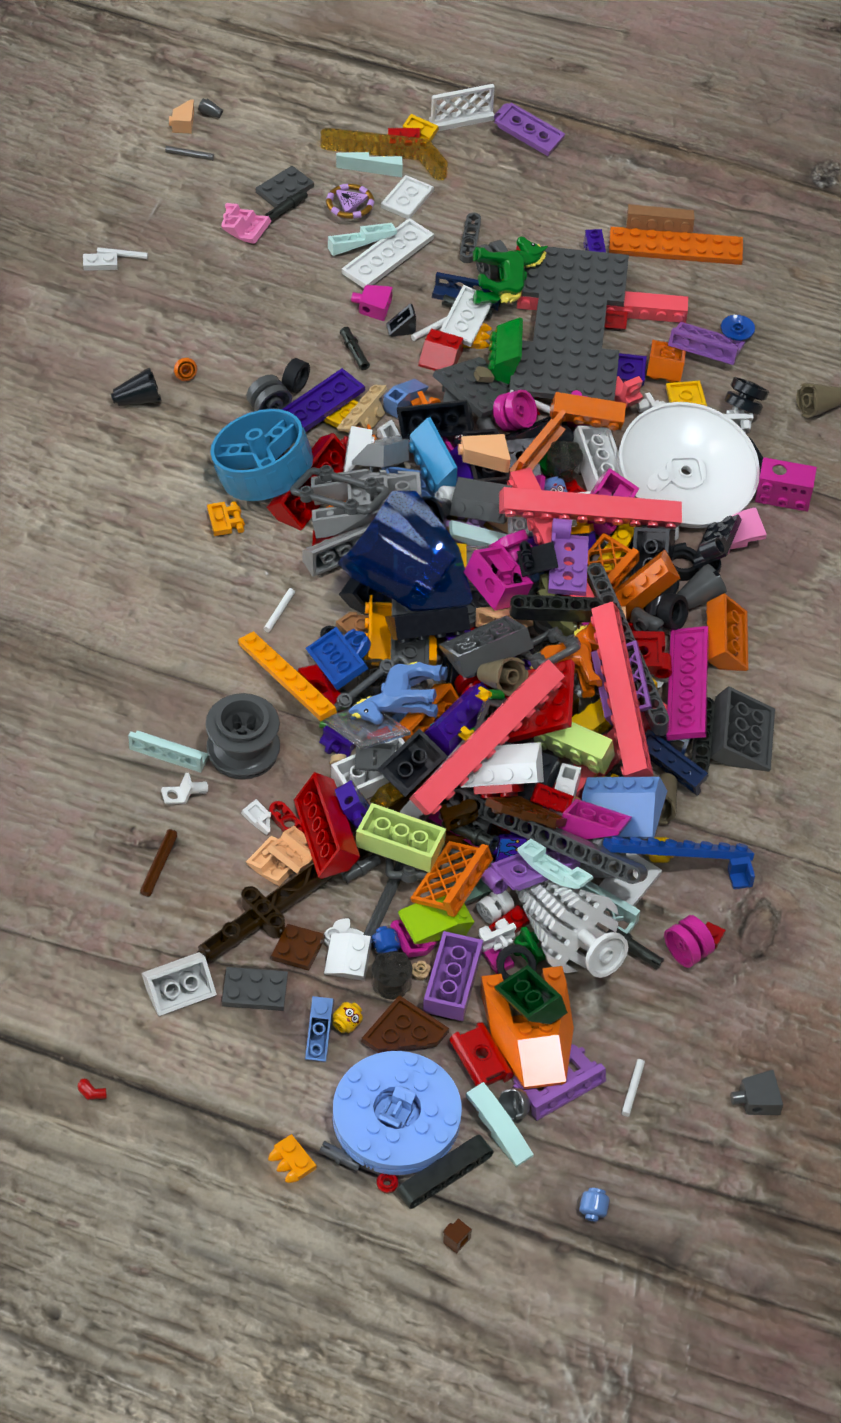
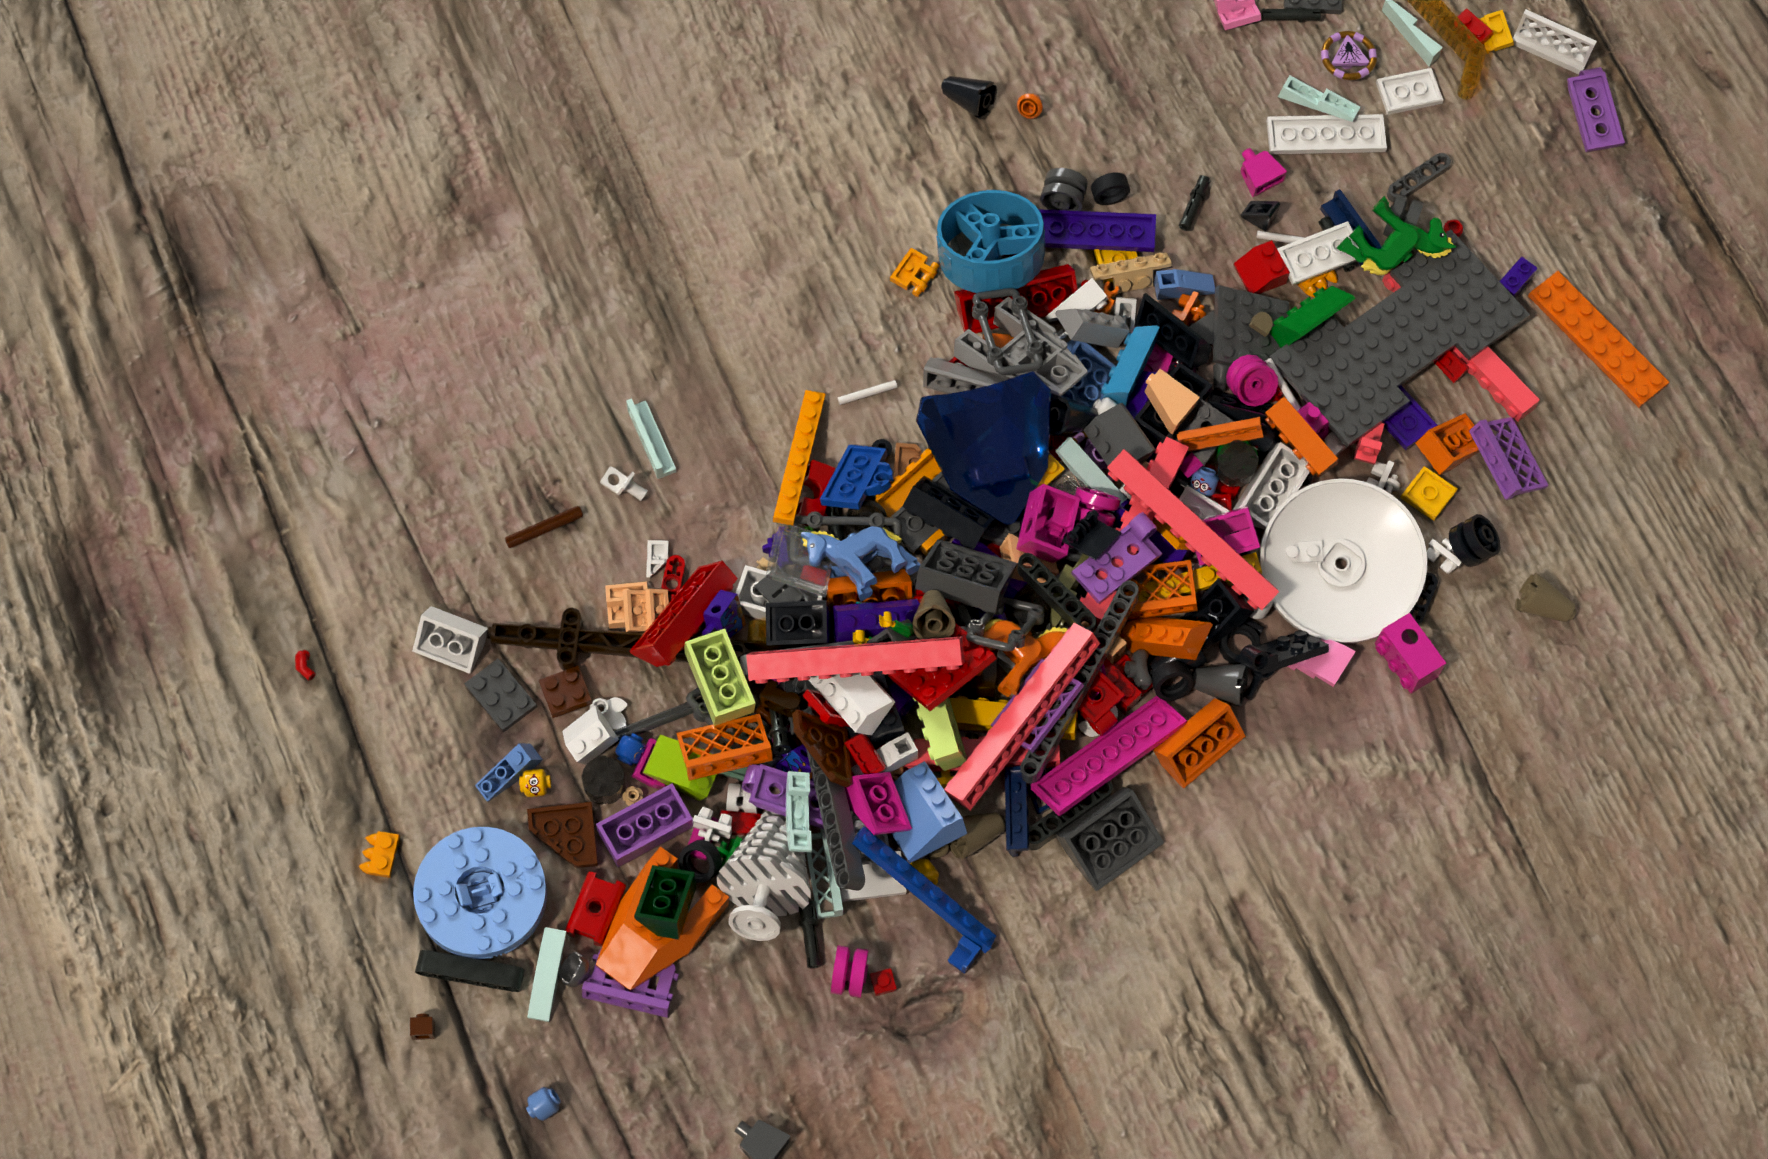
camera: 45 degrees right, 15 degrees up
dark grey wheel [205,693,280,780] -> none
dark grey pin [319,1141,361,1172] -> none
dark grey pin [341,853,381,883] -> none
red plate [377,1173,398,1193] -> none
white bar [621,1059,645,1117] -> none
medium nougat brick [626,204,695,233] -> none
blue dish [721,315,755,341] -> none

